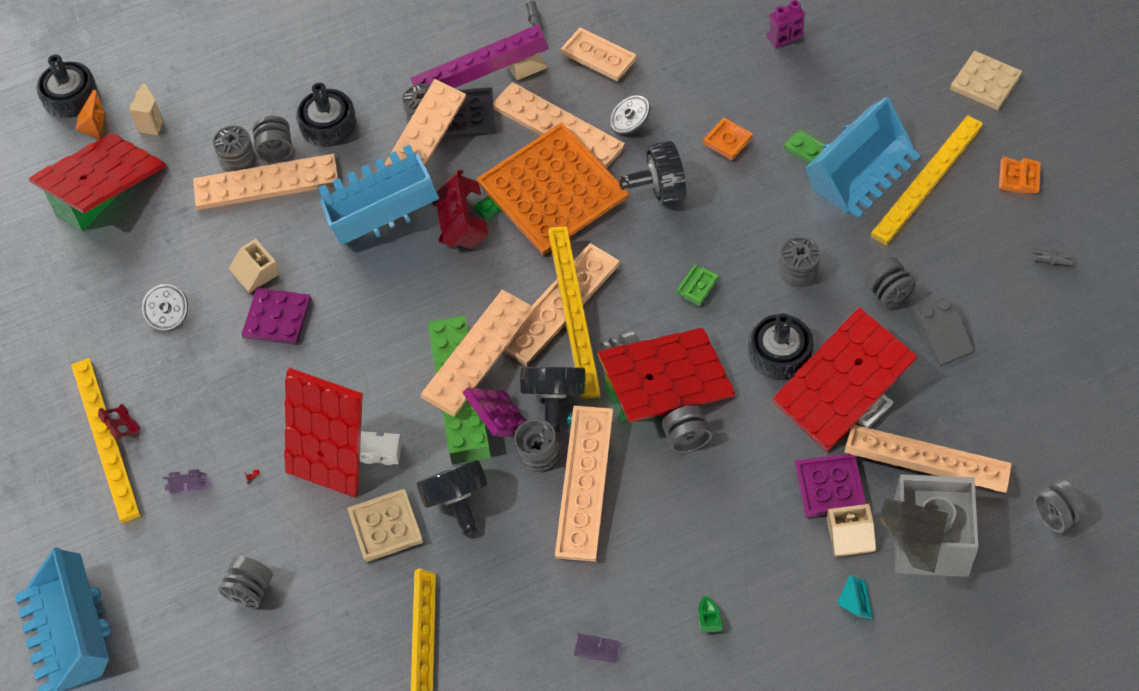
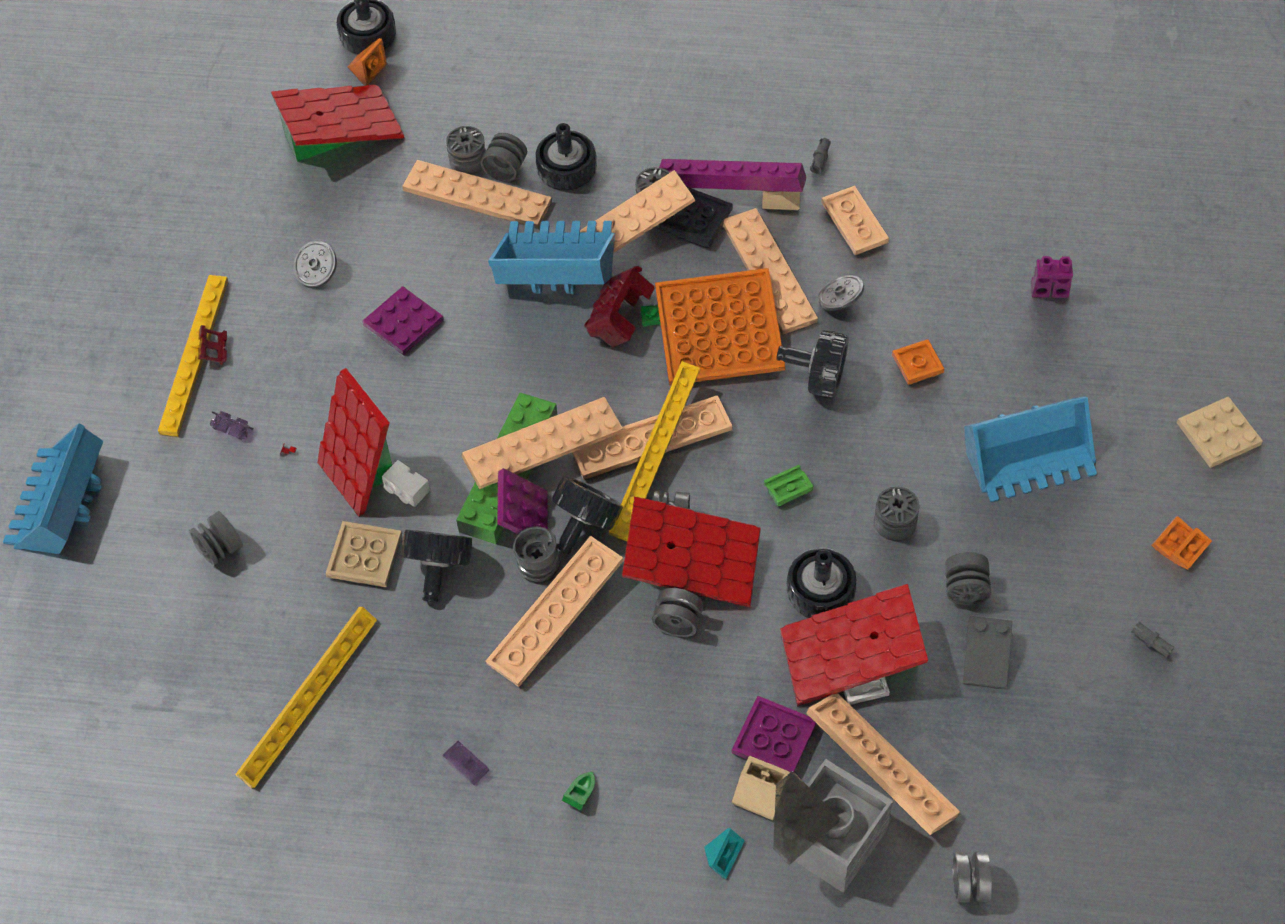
camera: 30 degrees right, 0 degrees up
tan slope [129,83,164,135] -> none
tan slope [228,238,280,294] -> none
bright green plate [783,129,825,164] -> none
yellow plate [871,115,983,246] -> none

